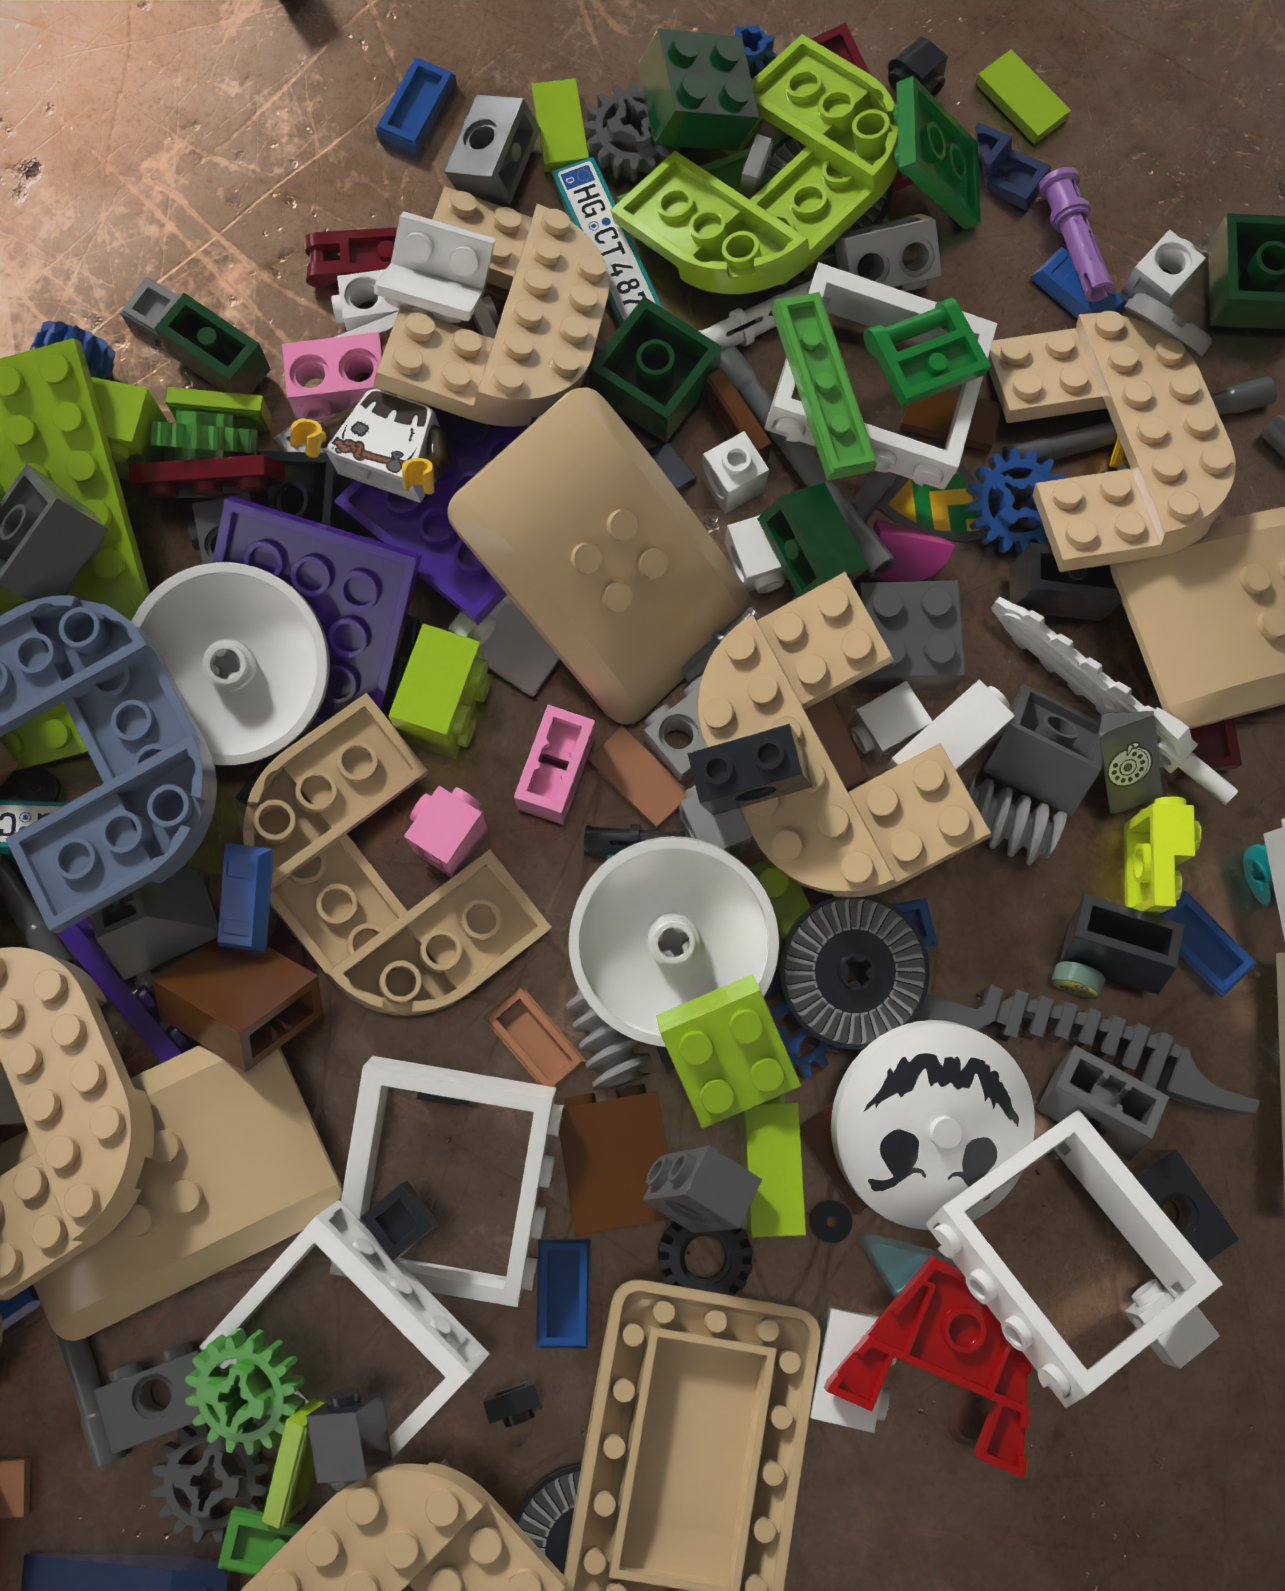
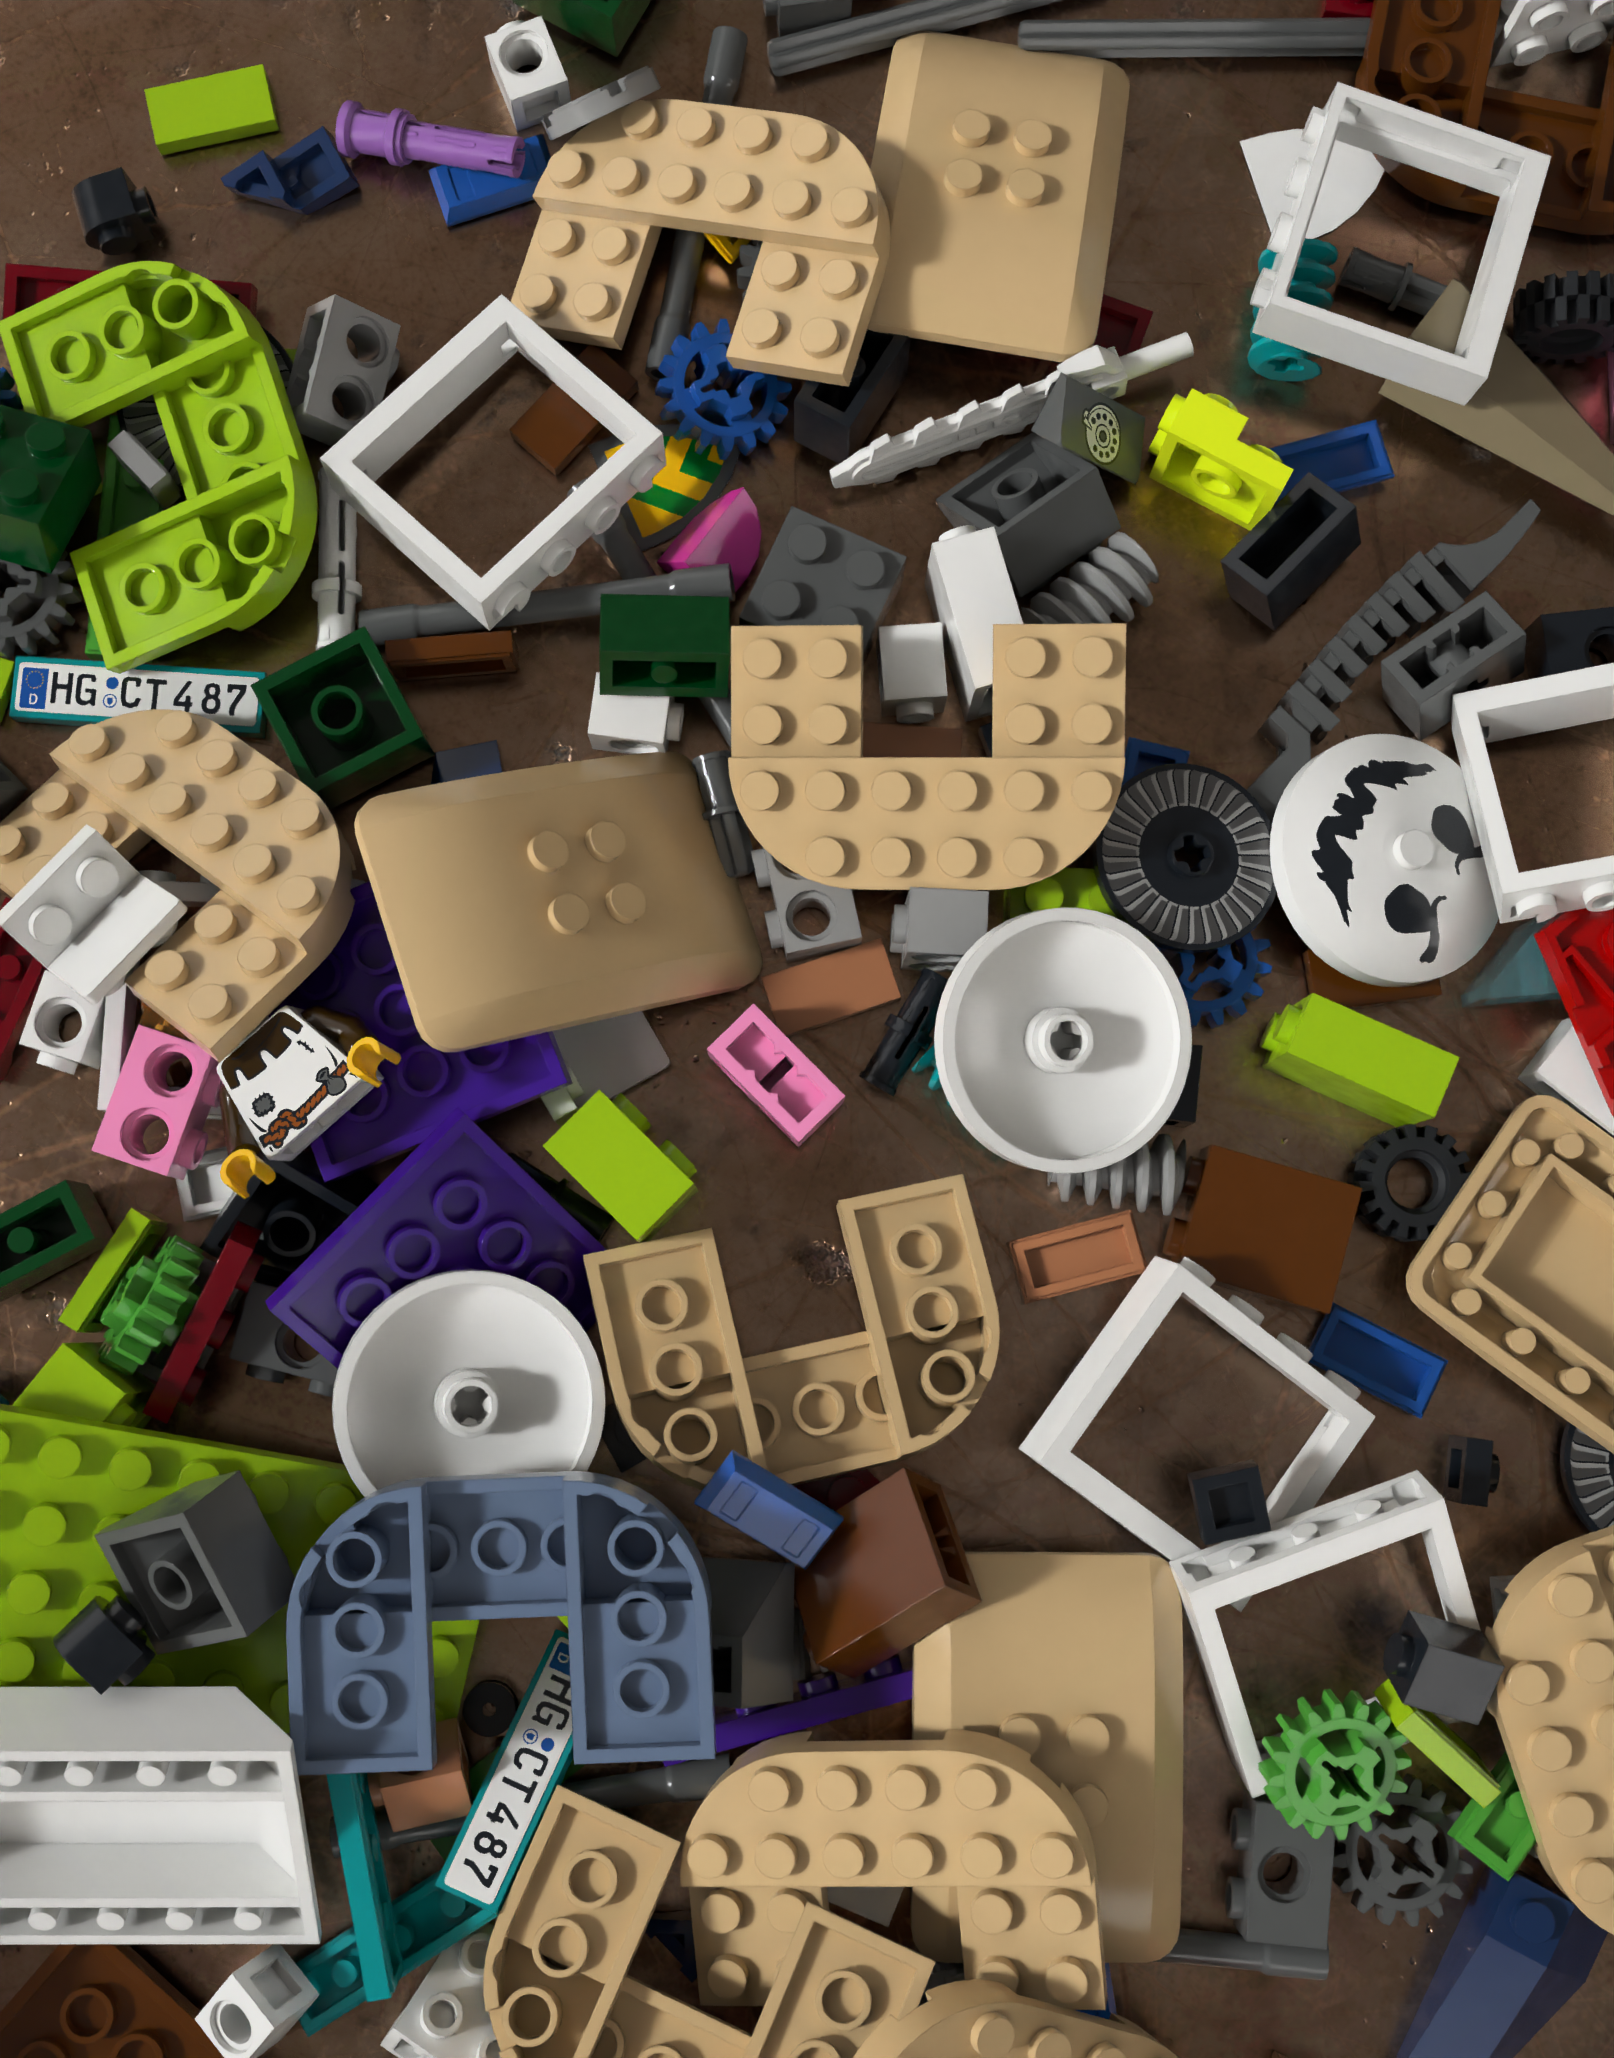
camera: 65 degrees left, 5 degrees up
bright pink brick [404,786,489,878] -> none
dark grey brick [642,1146,762,1233] -> none
lime brick [656,974,801,1129] -> none
black brick [687,723,812,815] -> none
white brick [701,431,769,514] -> none
bright green tile [771,292,878,481] -> none
black piece [809,1200,853,1243] -> none
green plate [863,297,991,408] -> none
green plate [893,76,981,229] -> none
sand green tile [1051,961,1106,999] -> none

